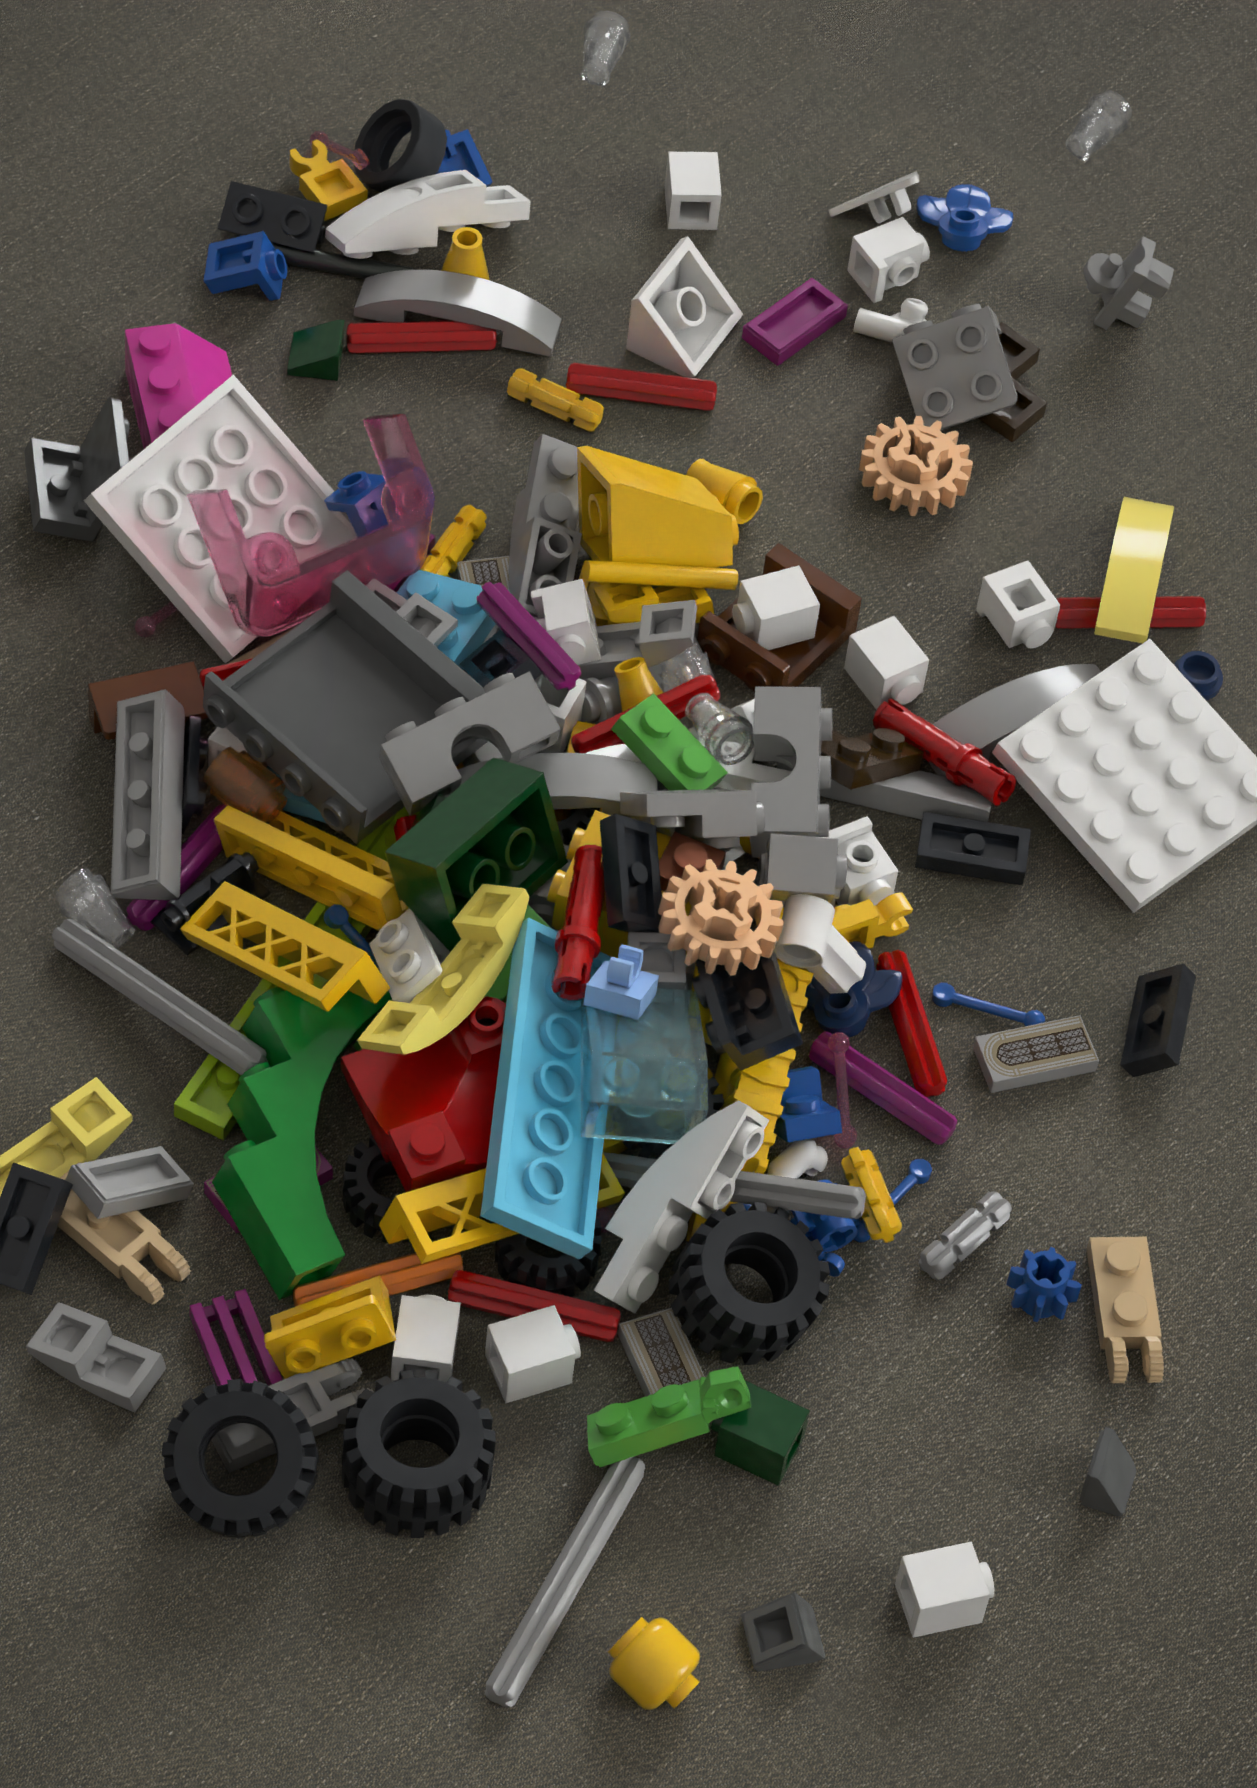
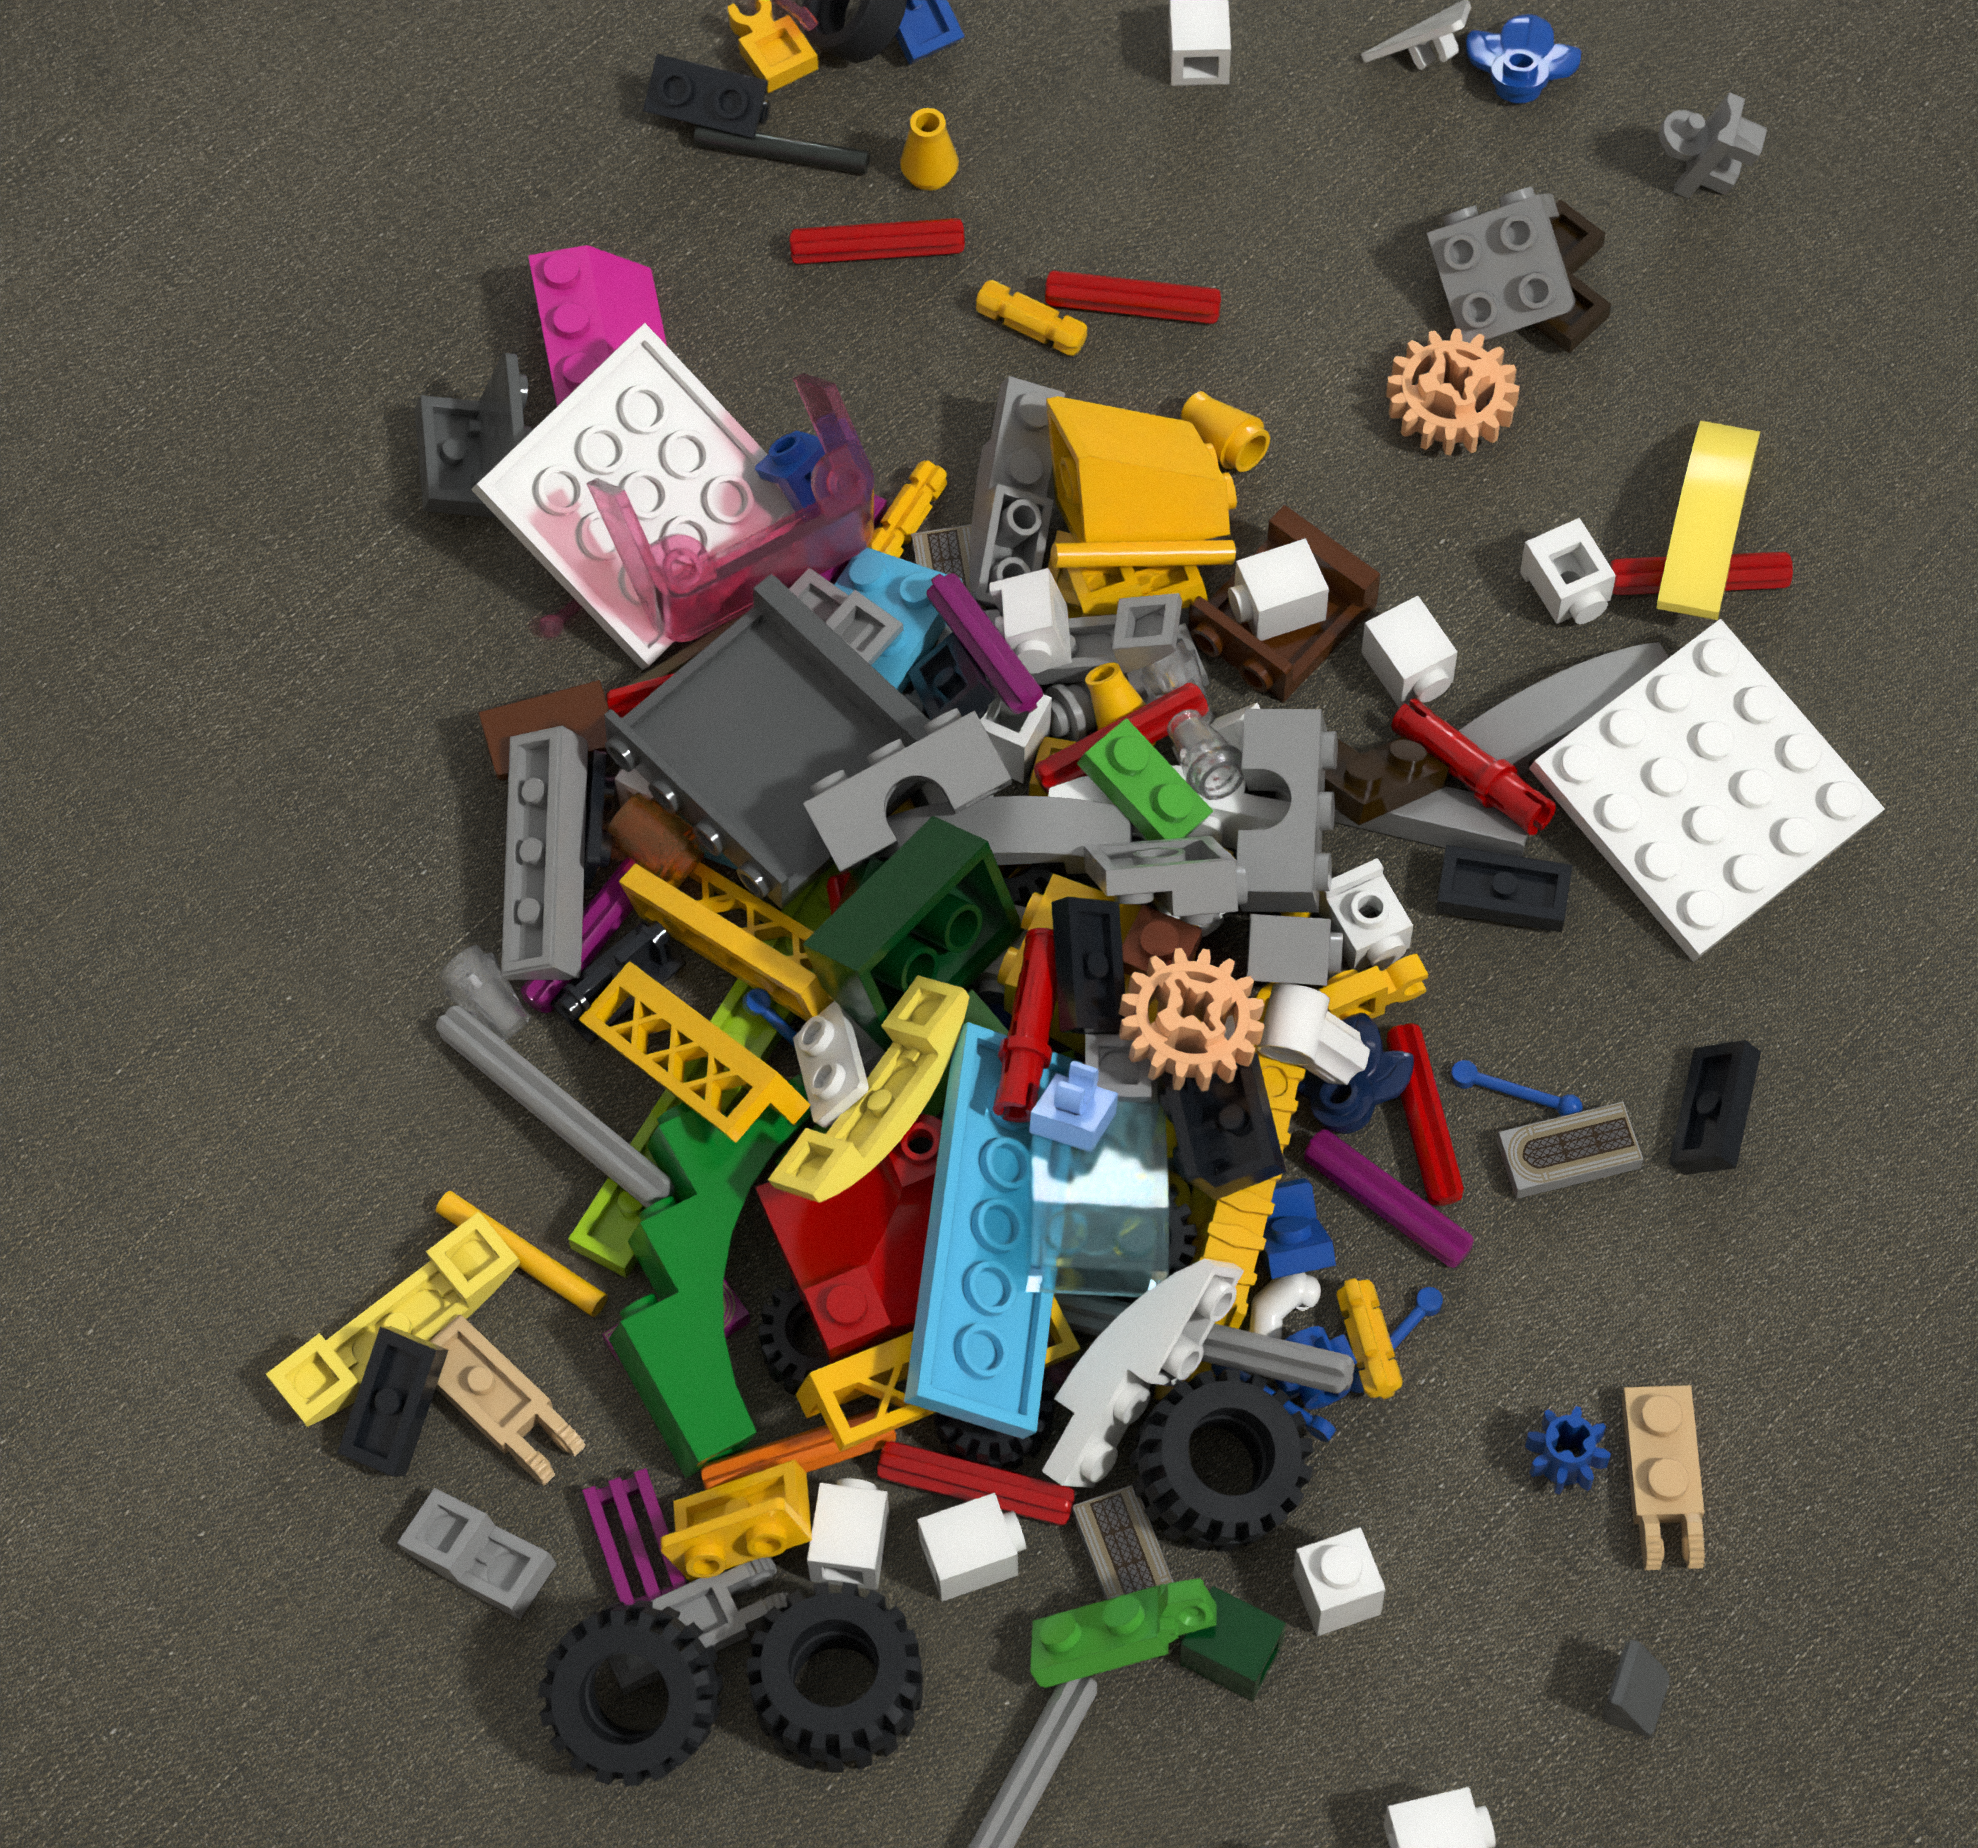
camera: 10 degrees right, 10 degrees up
light grey tile [65,1146,194,1219] -> none
blue bracket [204,231,287,301] -> none
dark green slope [287,320,345,381] -> none
white slope [325,170,530,259] -> none
light grey slope [354,270,562,357] -> none
white slope [626,236,743,378] -> none
magenta tile [741,278,848,366] -> none
clear pink hinge [828,1032,857,1149] -> none
white brick [847,217,930,303] -> none
white arm [853,298,928,342] -> none
light grey axle [918,1191,1012,1280] -> none
dark blue plate [1174,651,1223,700] -> none
none -> yellow bar [436,1191,608,1317]
none -> white brick [1293,1527,1386,1636]

